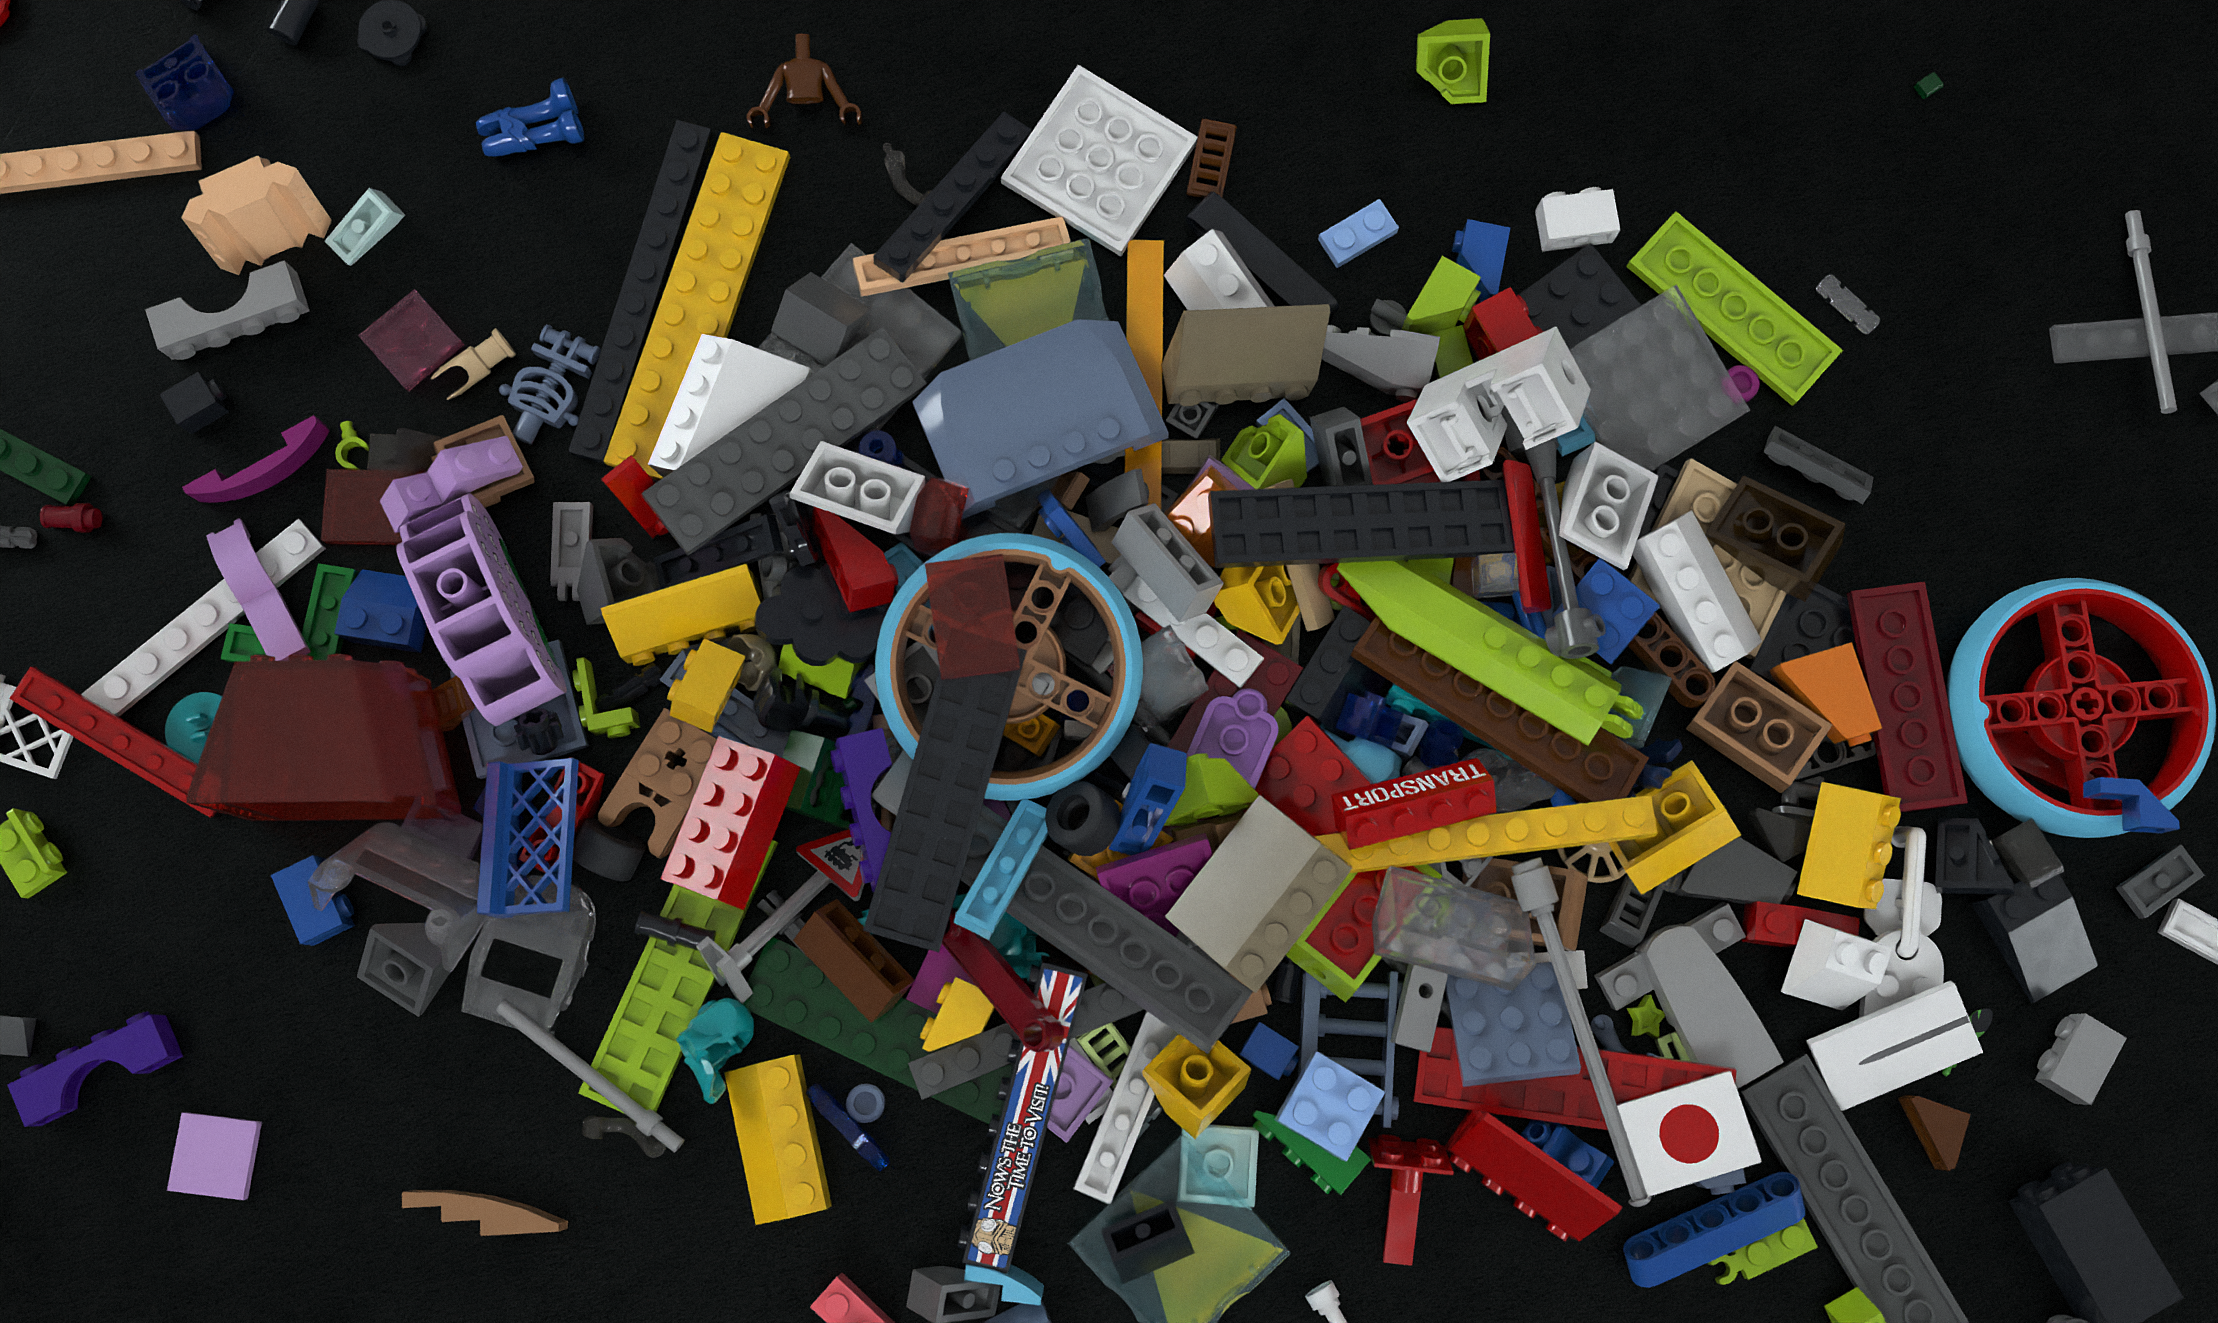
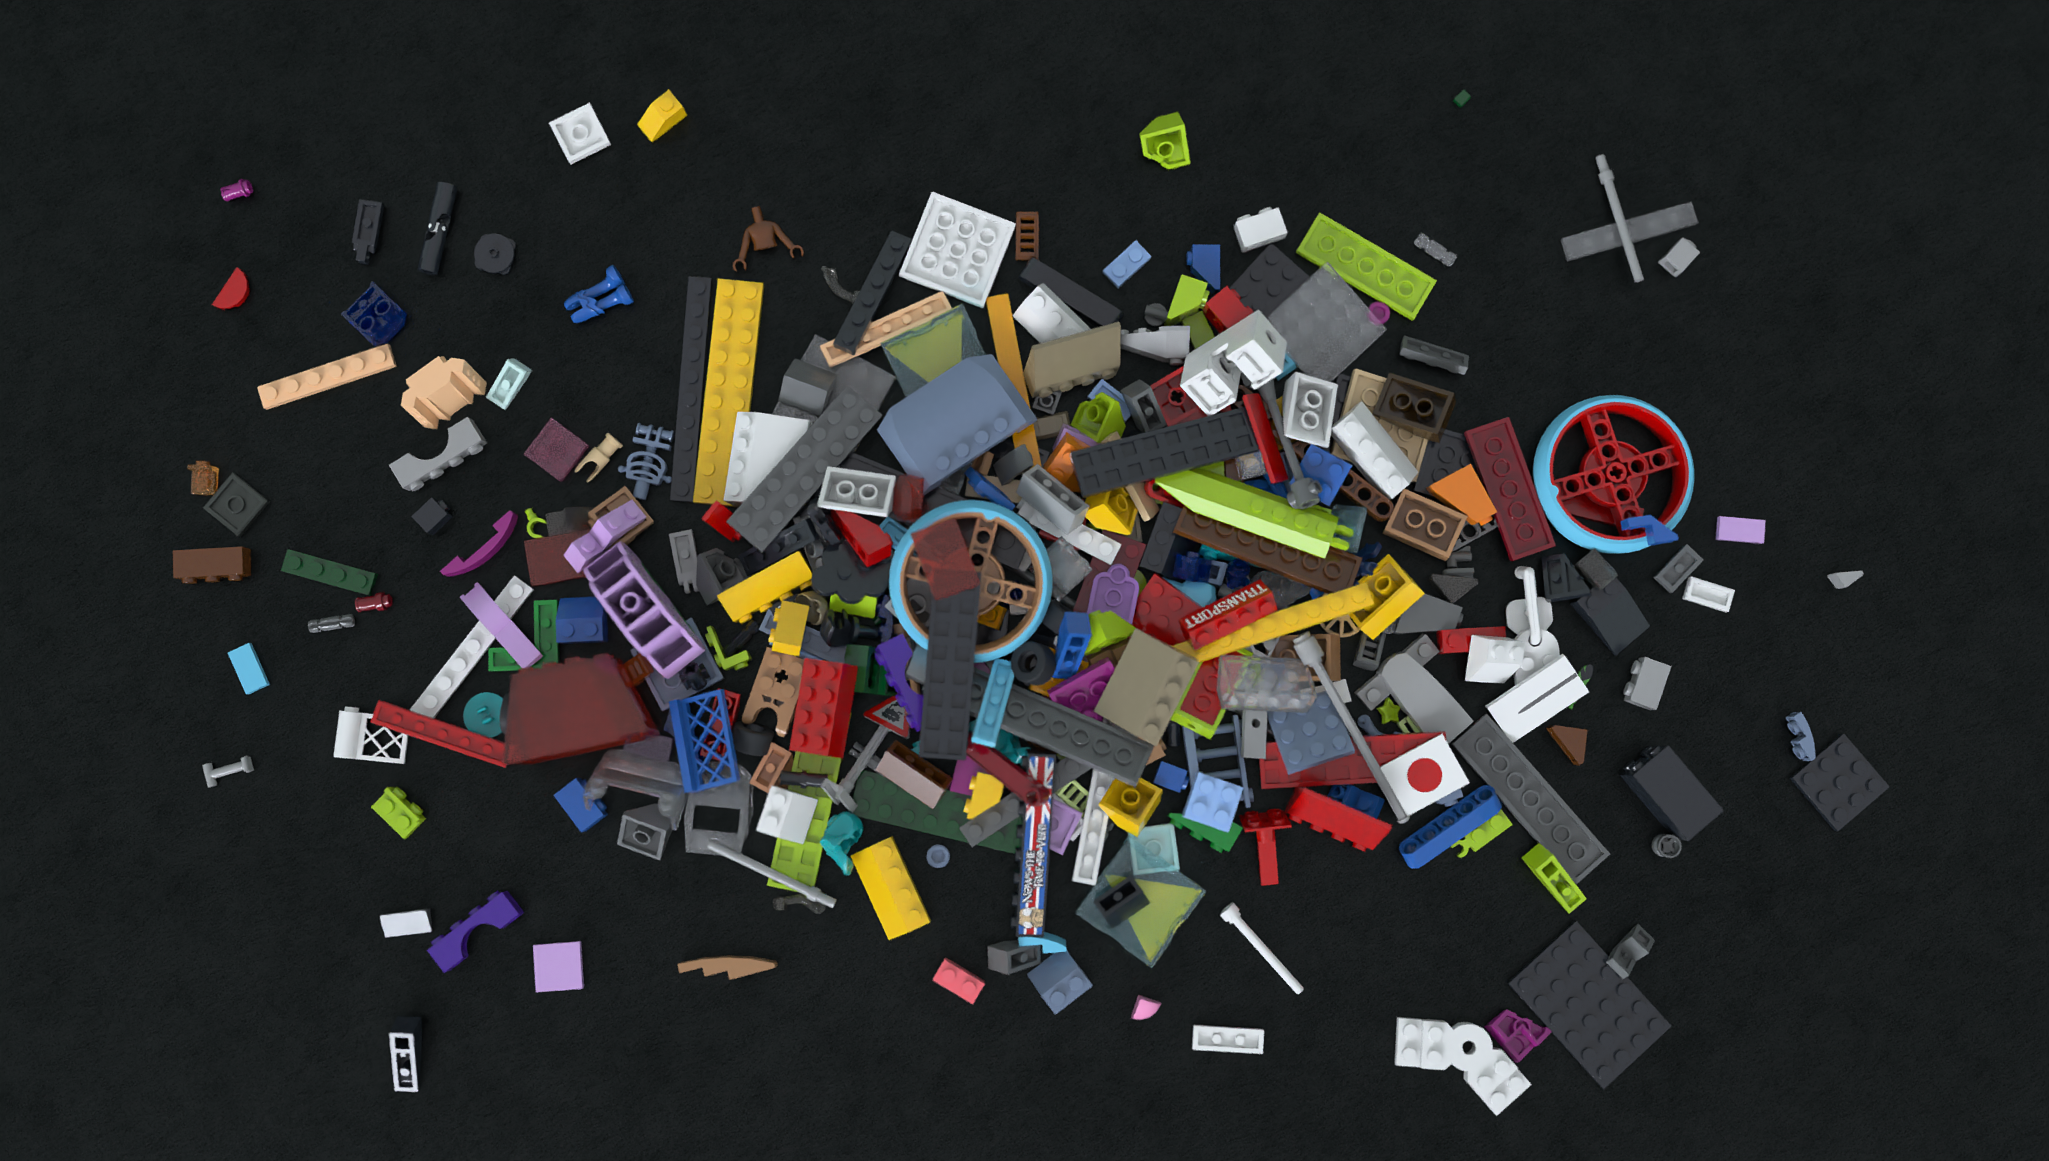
camera: 15 degrees left, 5 degrees up
clear blue tile [805,1083,890,1172] -> none
clear blue brick [859,431,904,466] -> none
yellow slope [1797,782,1901,910] -> none
none -> nougat slope [749,742,794,794]
none -> white slope [756,785,818,844]

